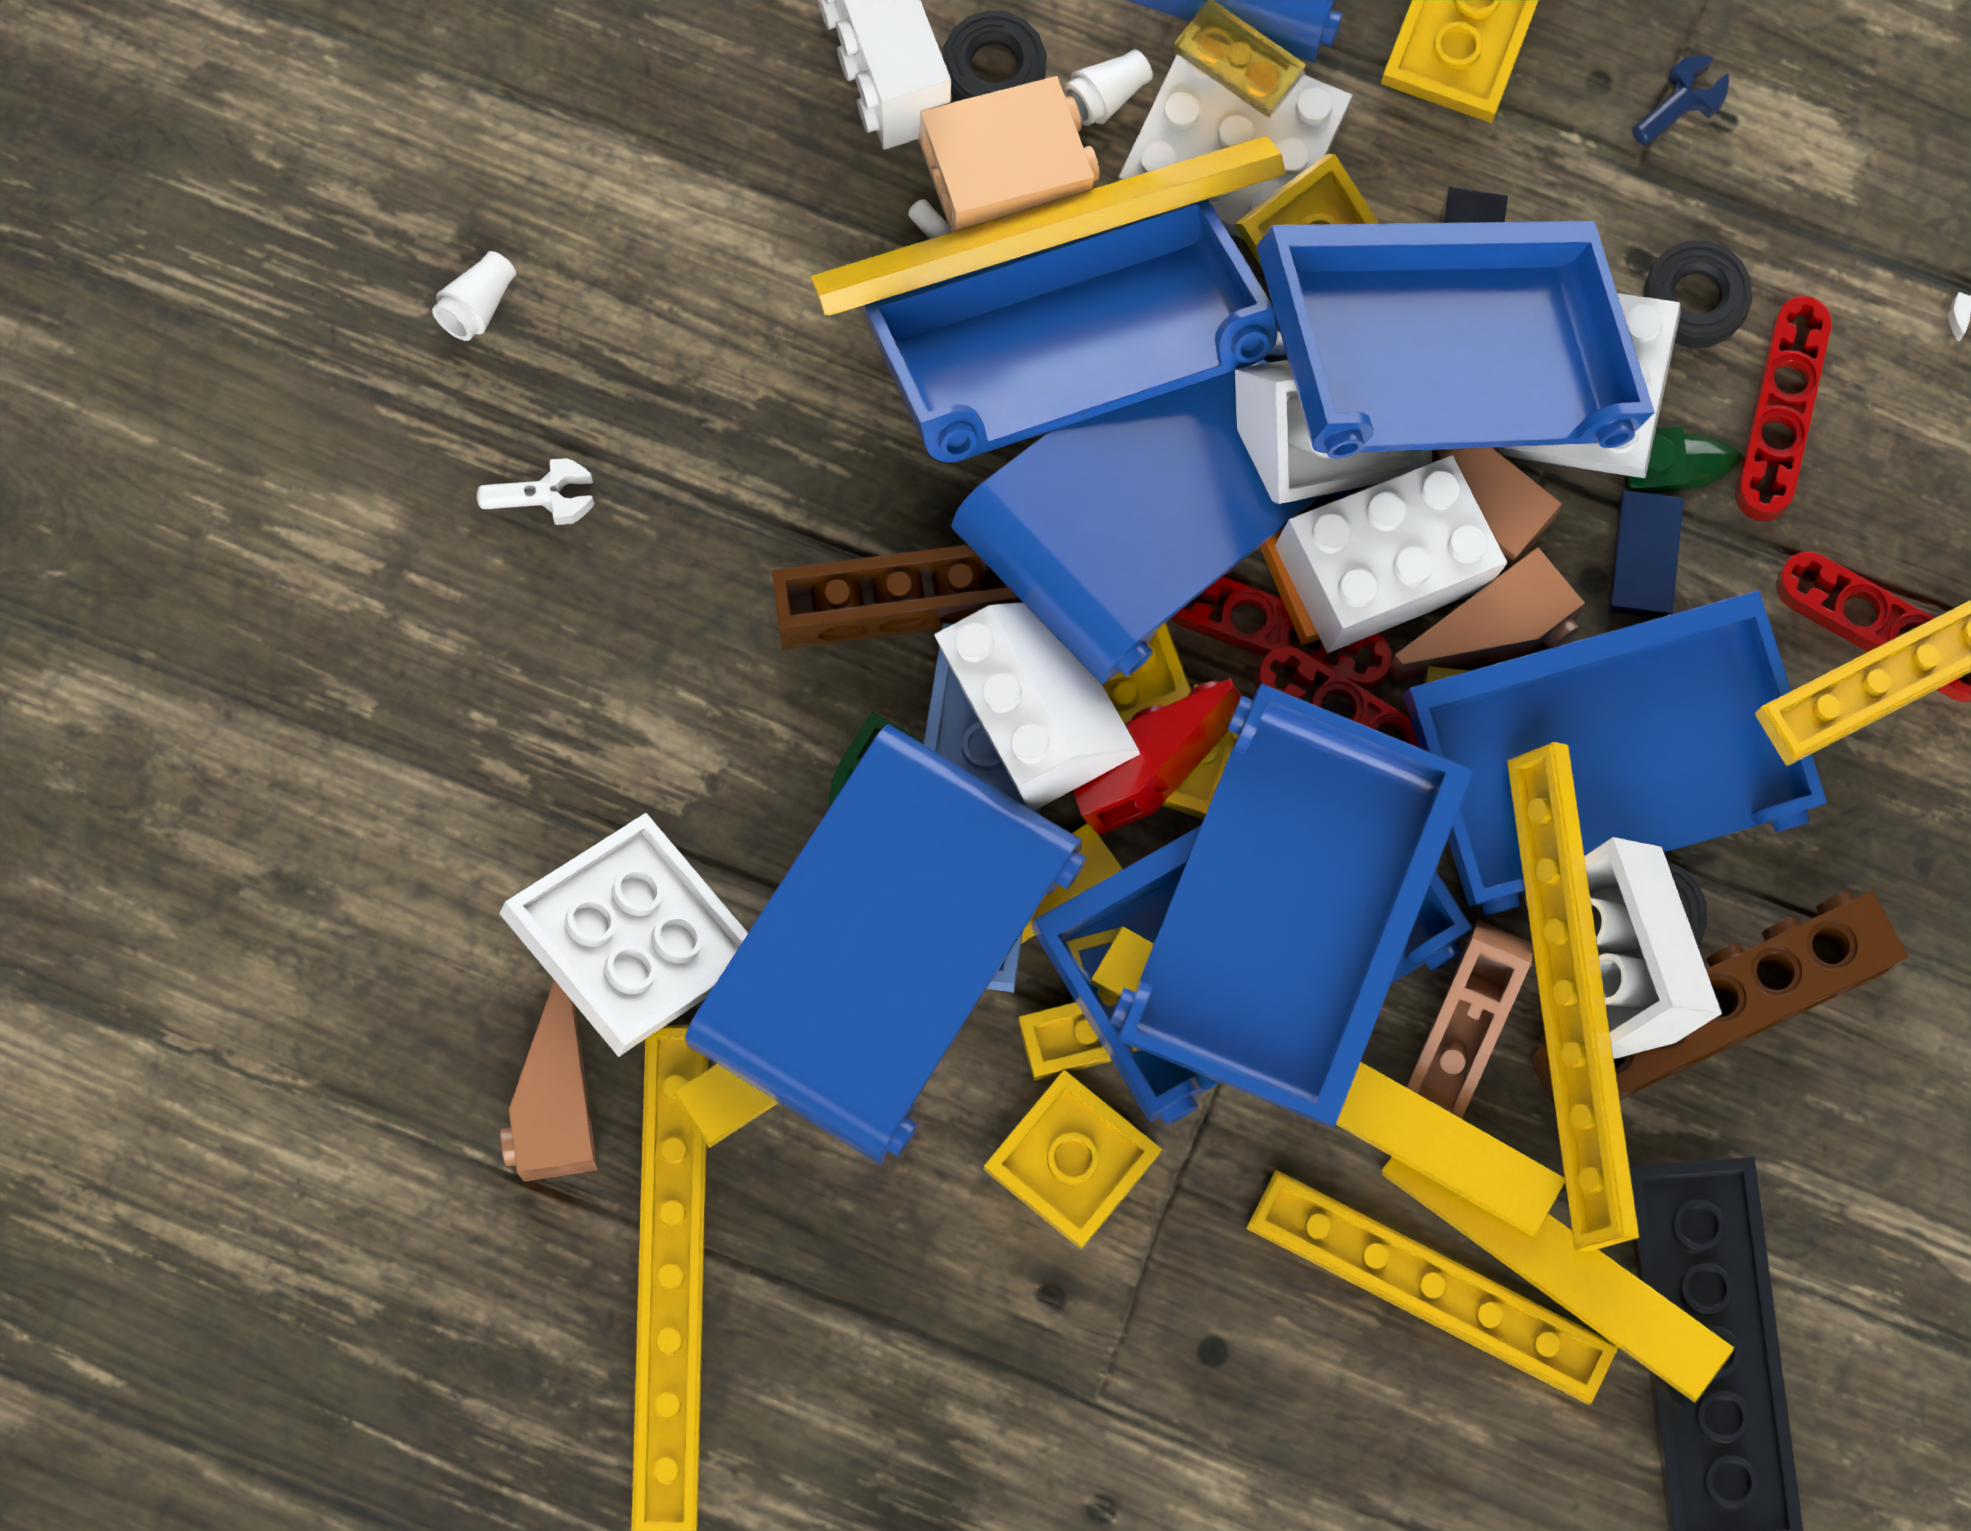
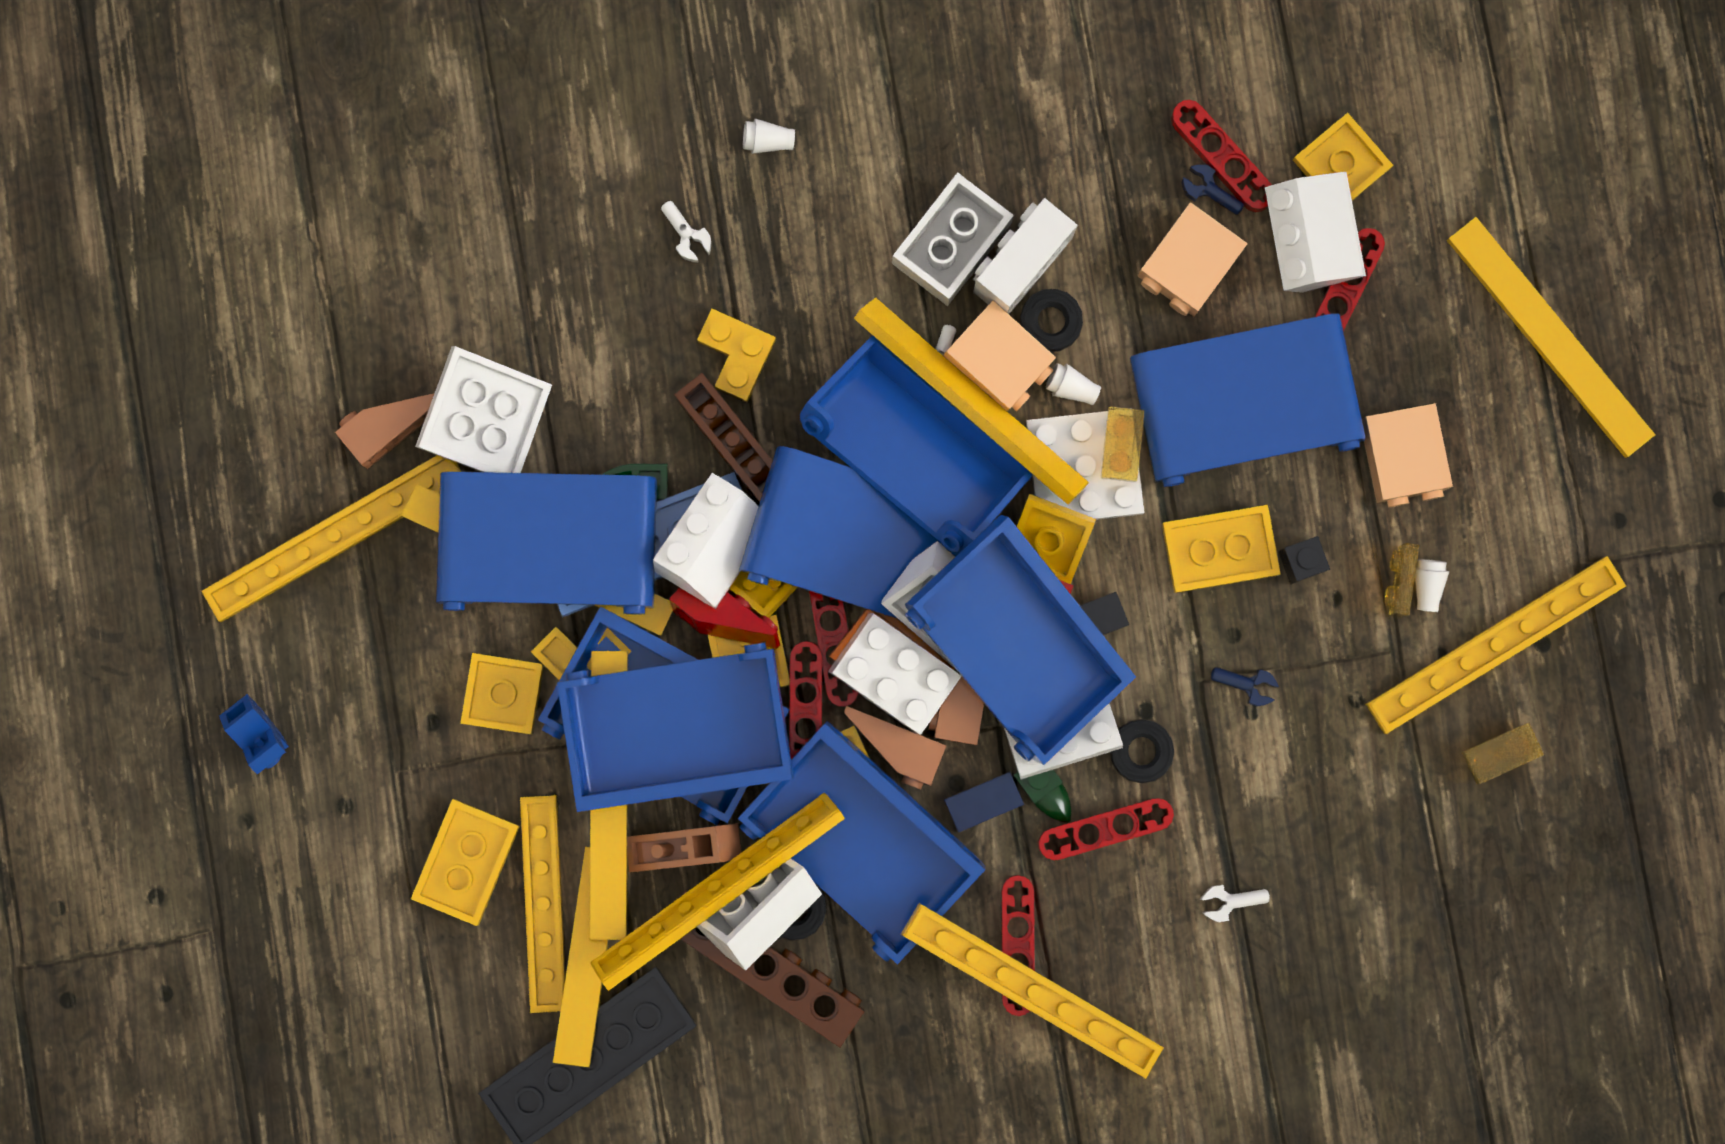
camera: 60 degrees right, 10 degrees up
none -> yellow plate [411,799,520,926]
none -> yellow plate [697,309,776,403]
none -> white brick [892,172,1014,306]

